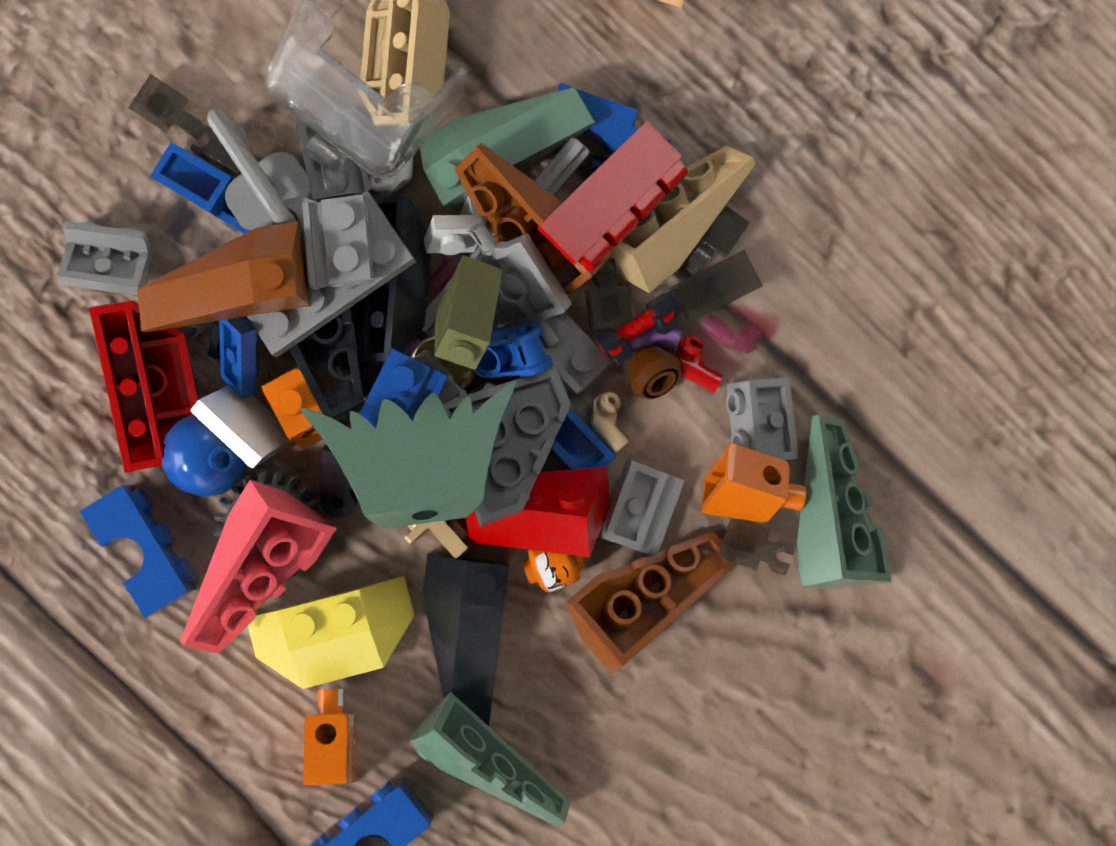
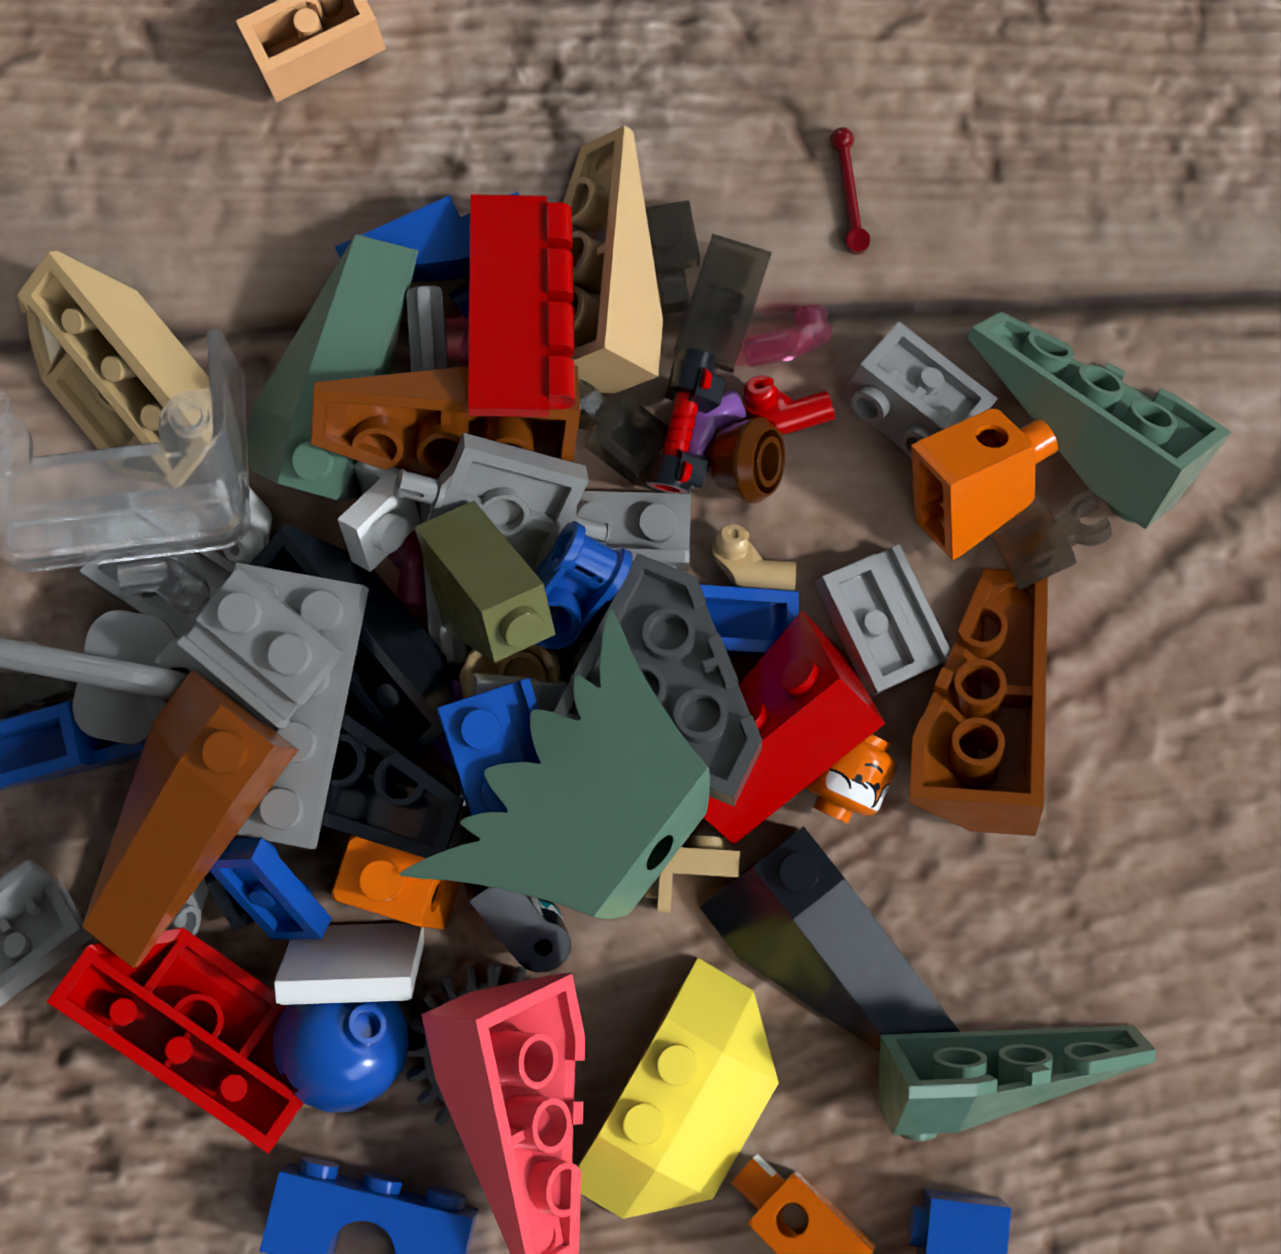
camera: 40 degrees left, 5 degrees down
none -> dark red hinge [830,127,870,255]

